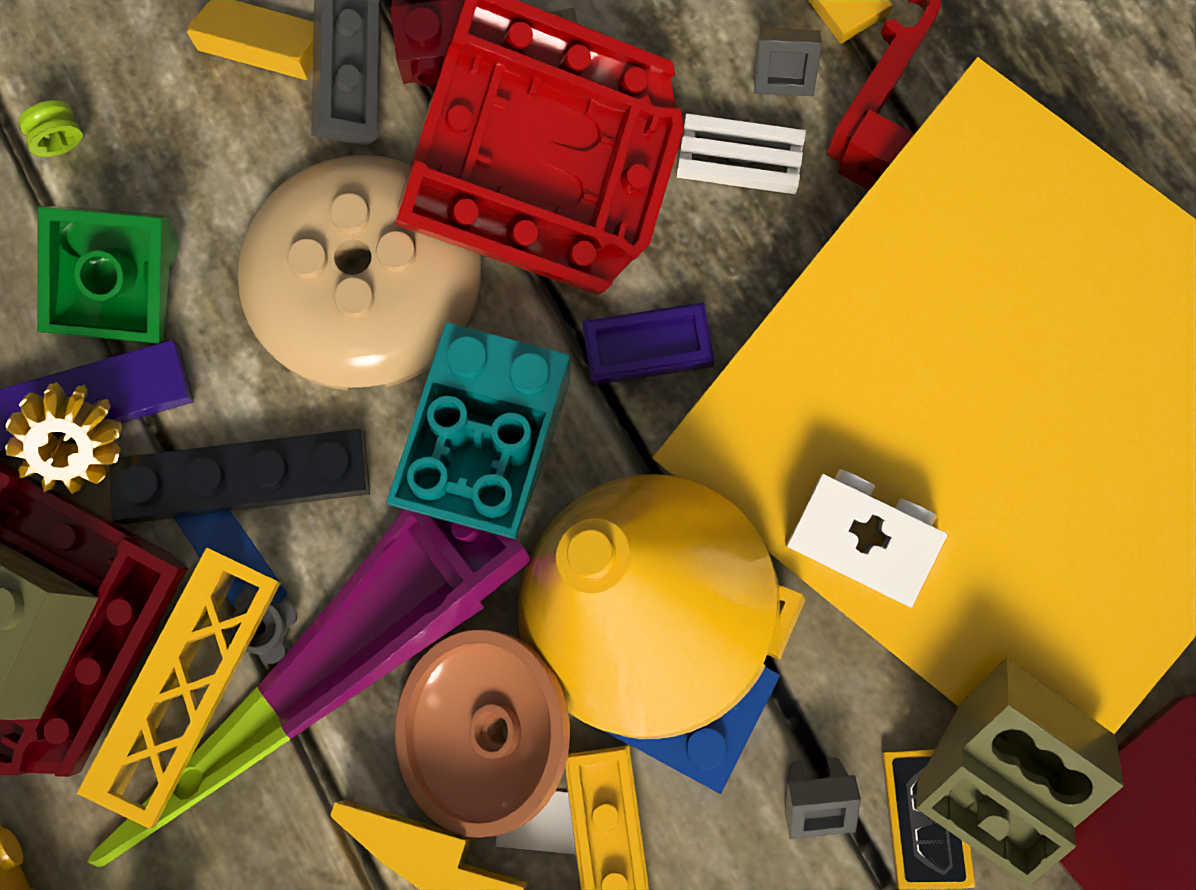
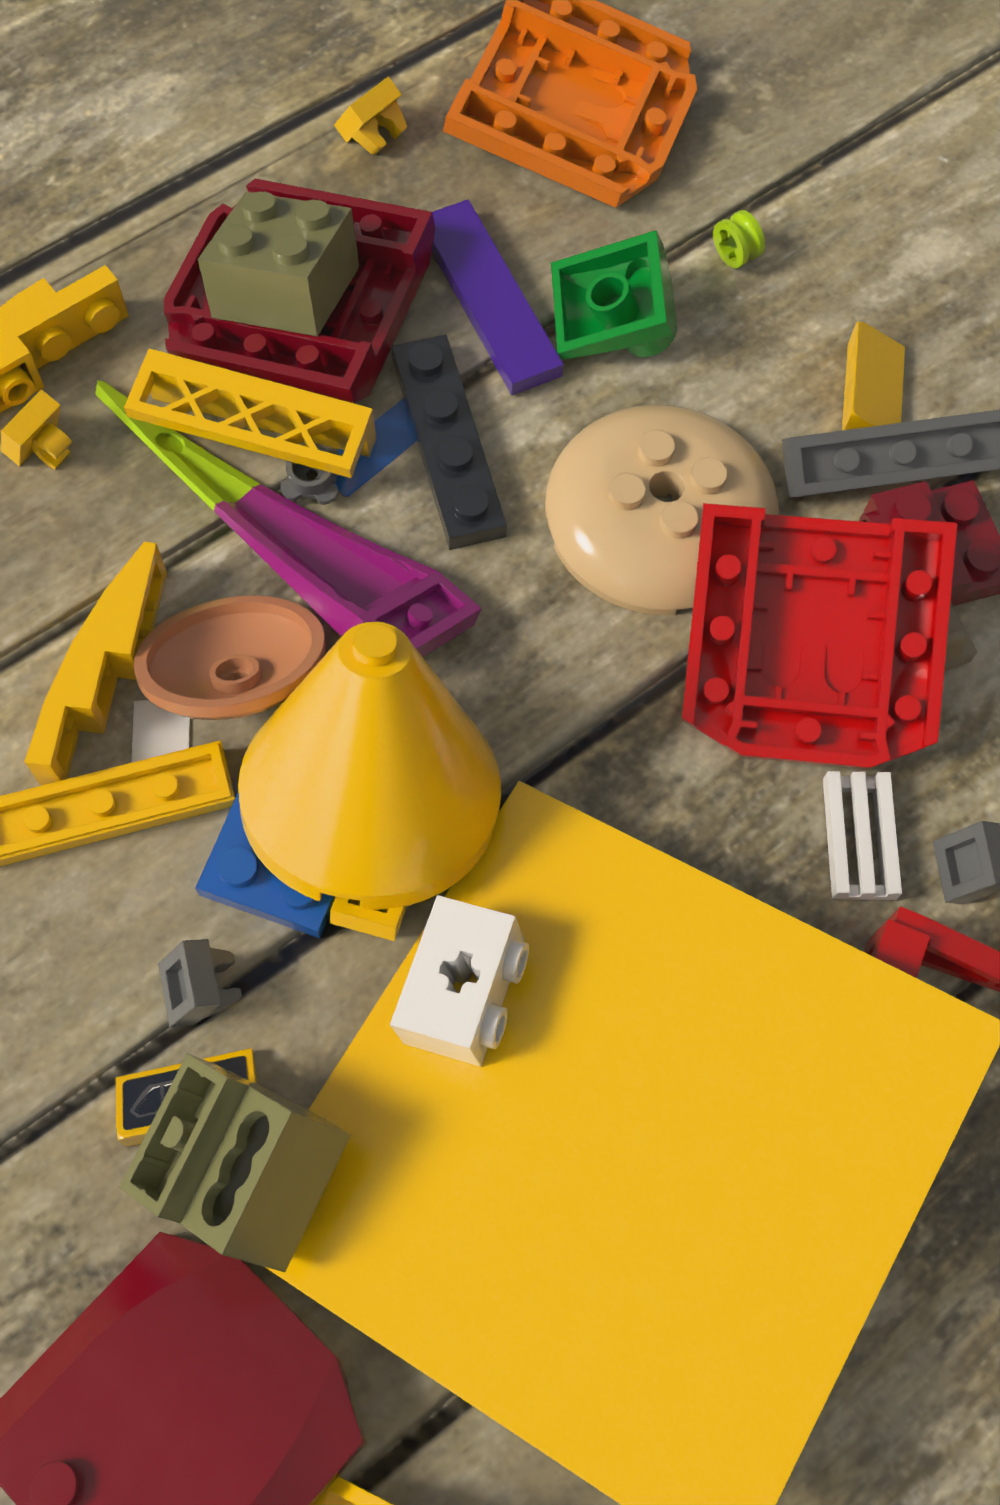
camera: 75 degrees right, 10 degrees down
yellow gear [5,382,122,495] -> none
teal slope [386,322,570,539] -> none
dark purple tile [582,302,715,386] -> none

